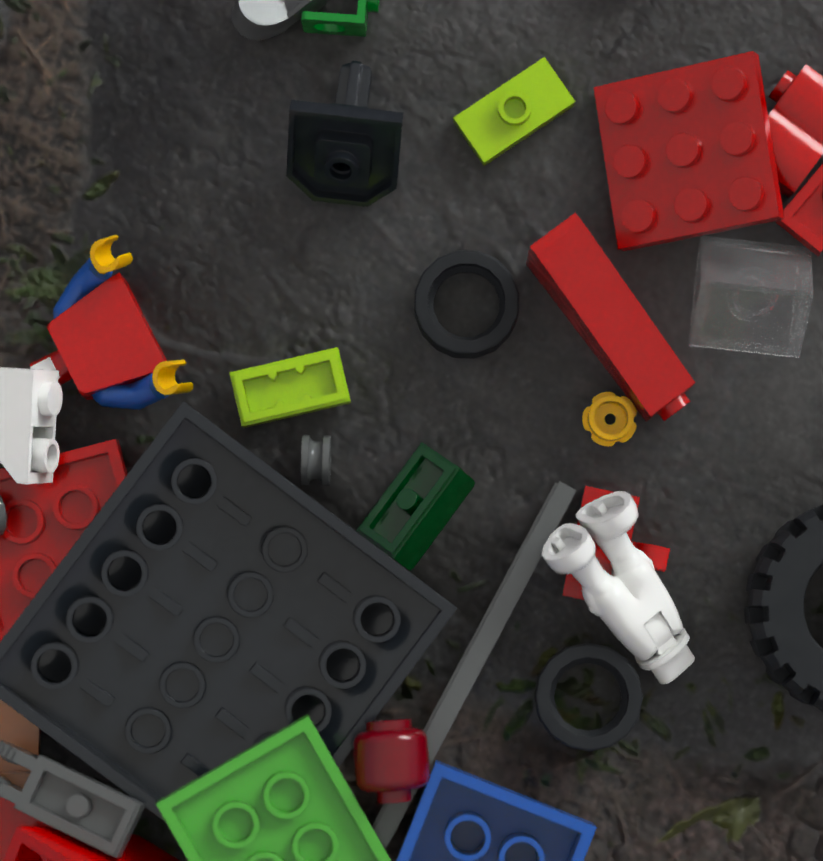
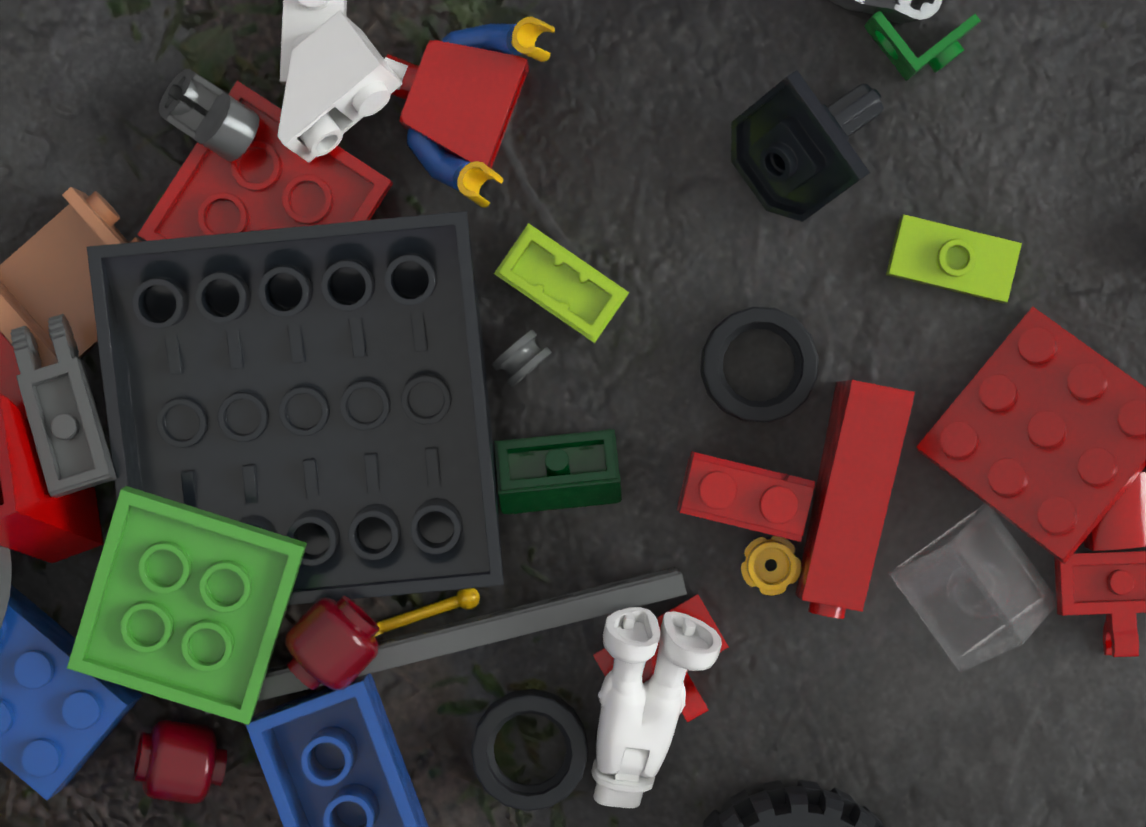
camera: 45 degrees right, 5 degrees up
none -> yellow hinge [375,588,480,636]
none -> red brick [677,451,815,542]

